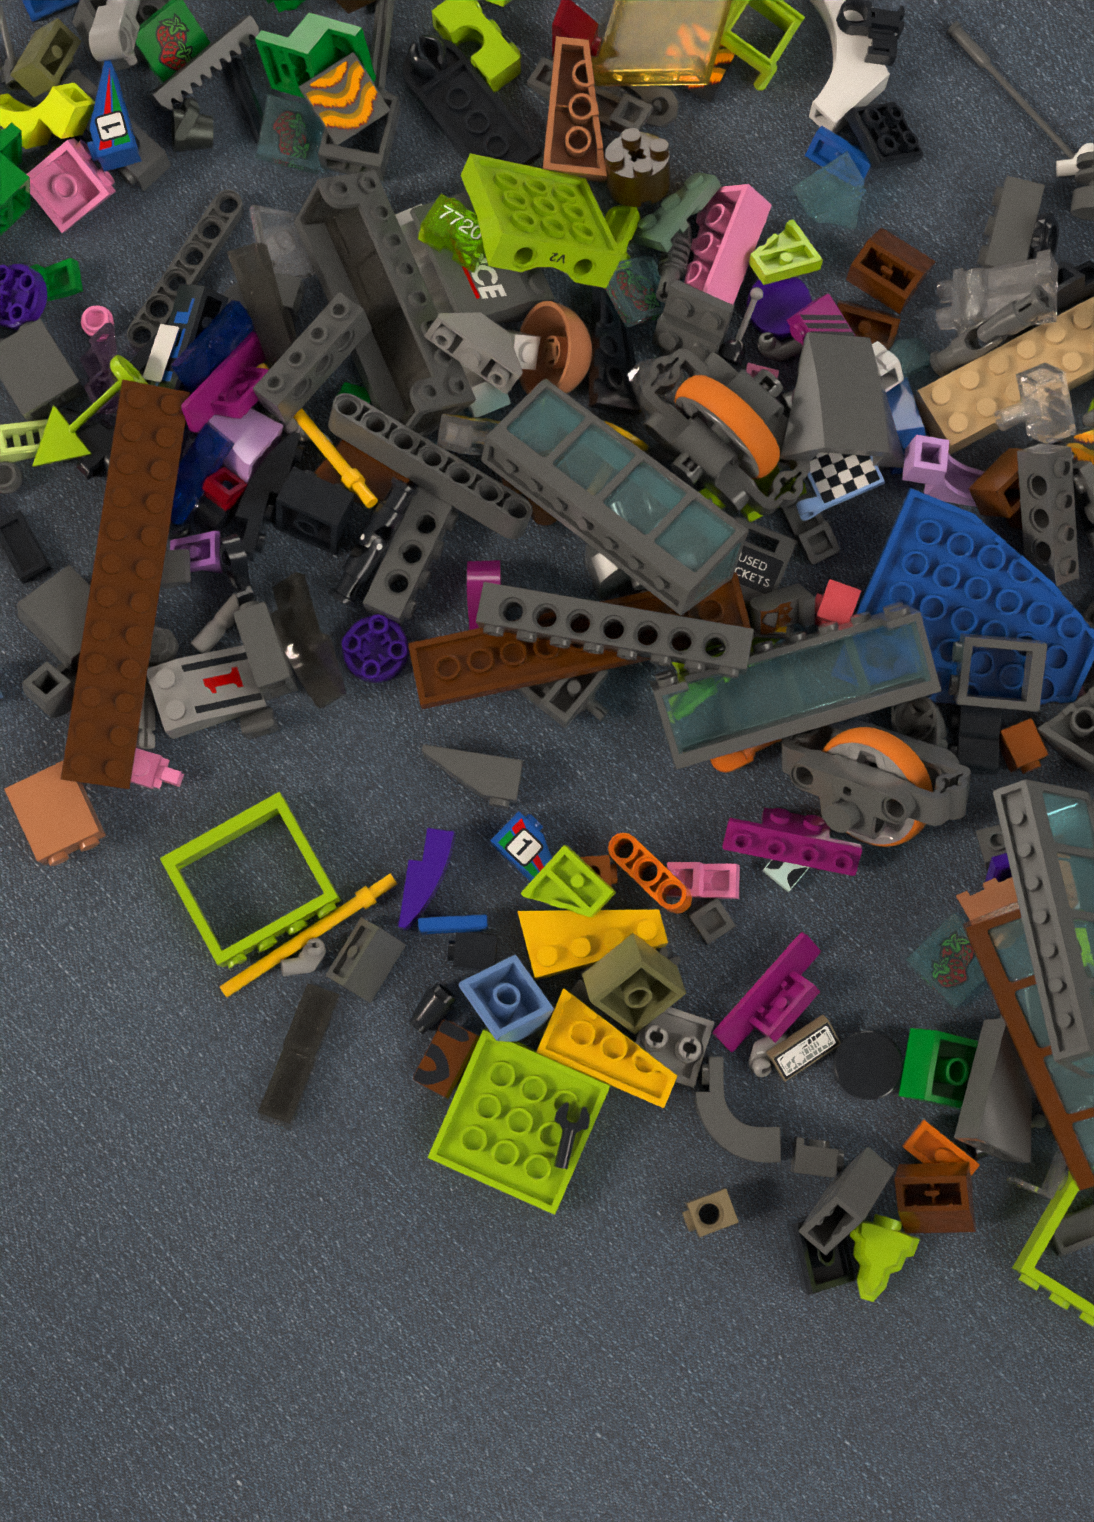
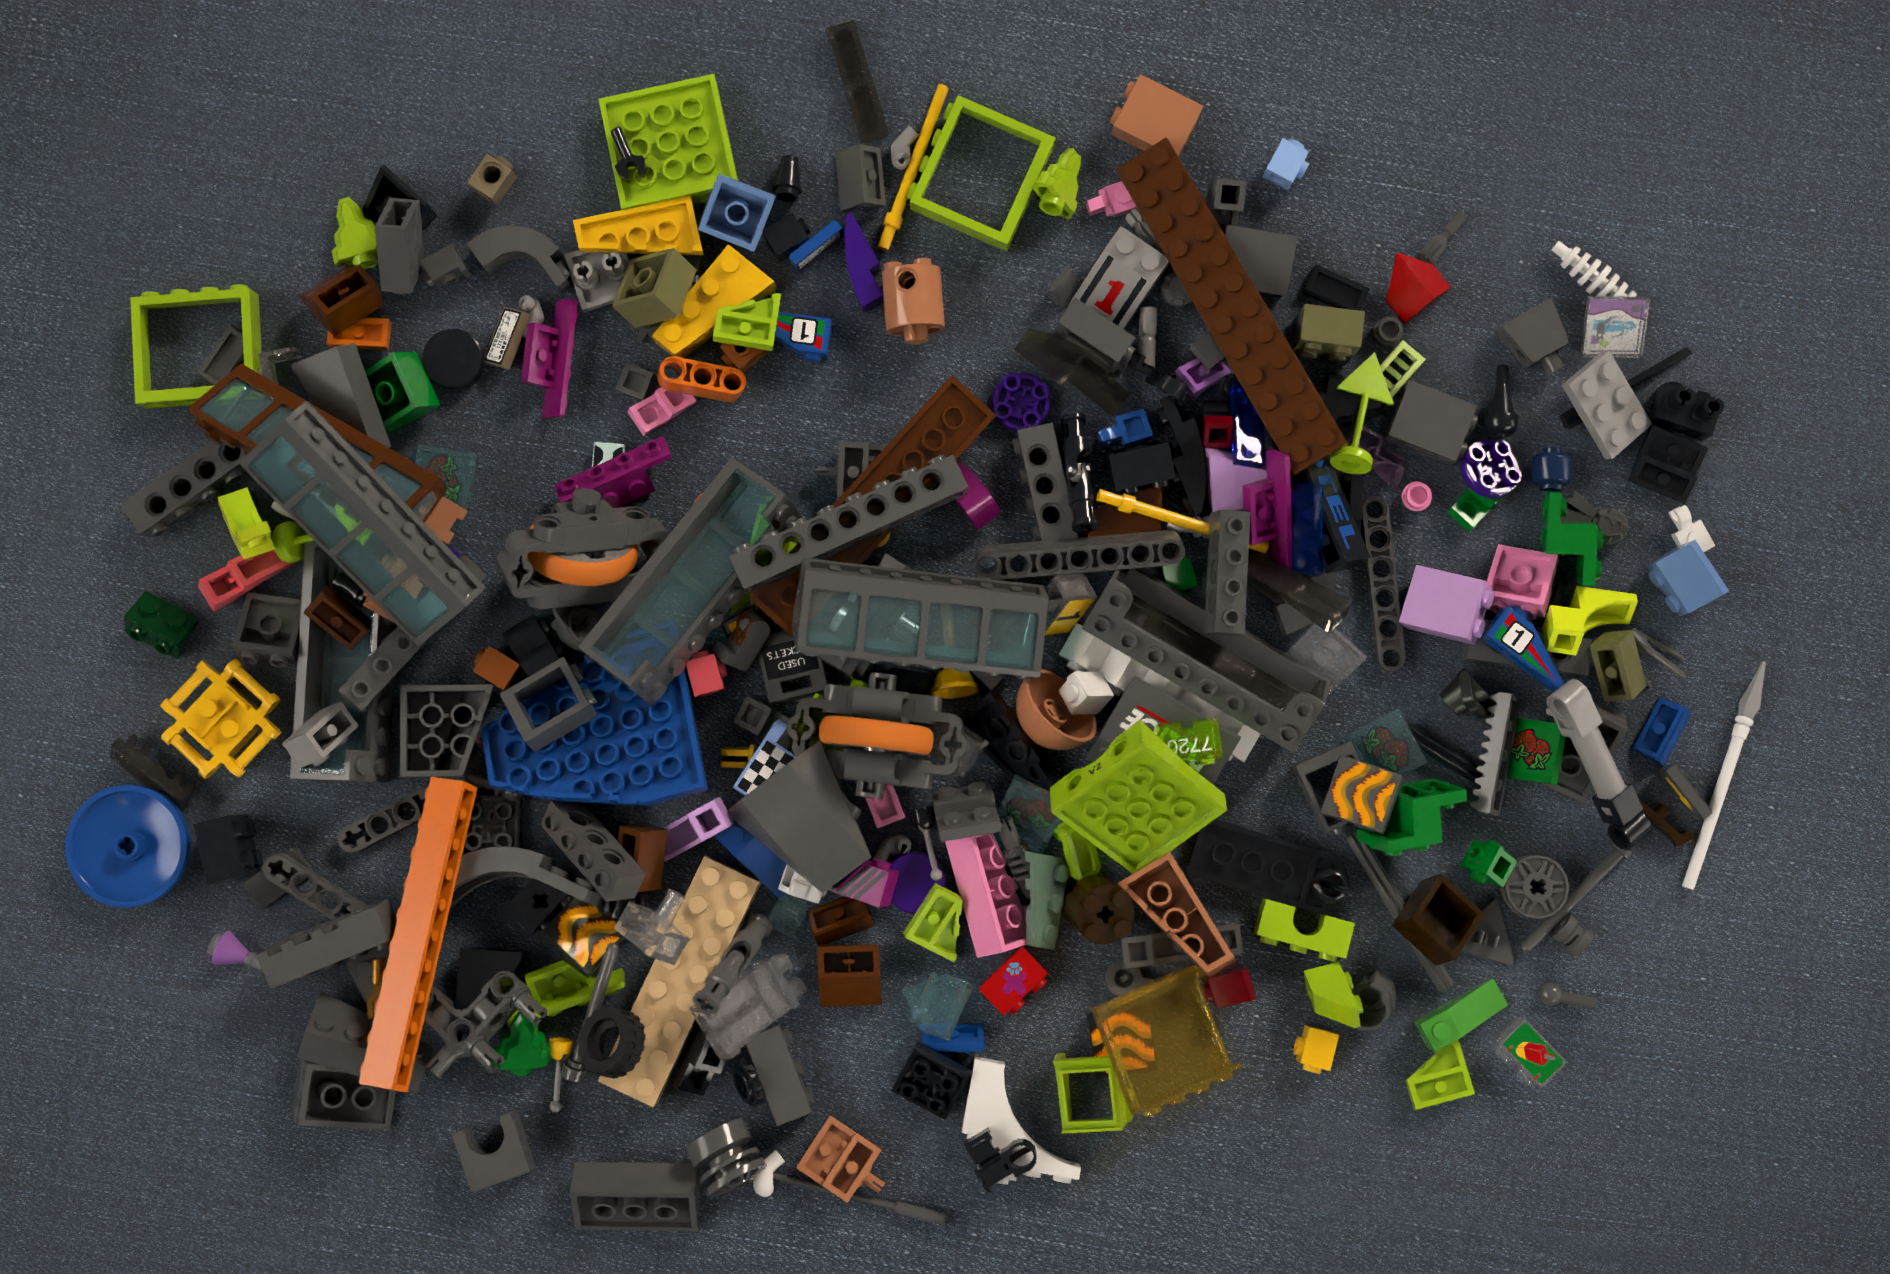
camera: 140 degrees right, 5 degrees up
white sticker [143,324,179,382] -> none
reddish brown slope [413,1019,480,1099] -> none
dark grey slope [422,744,523,809] -> none
light grey slope [424,312,523,394] -> none
none -> yellow arm [720,744,757,768]
none -> nougat plate [796,1115,885,1203]
none -> nougat cylinder [882,258,945,344]
none -> red brick [978,946,1048,1016]
none -> lime rock [1033,148,1081,219]
none -> blue plate [1097,408,1153,448]
none -> olive brick [1292,304,1365,362]
none -> lavender brick [1399,565,1494,645]

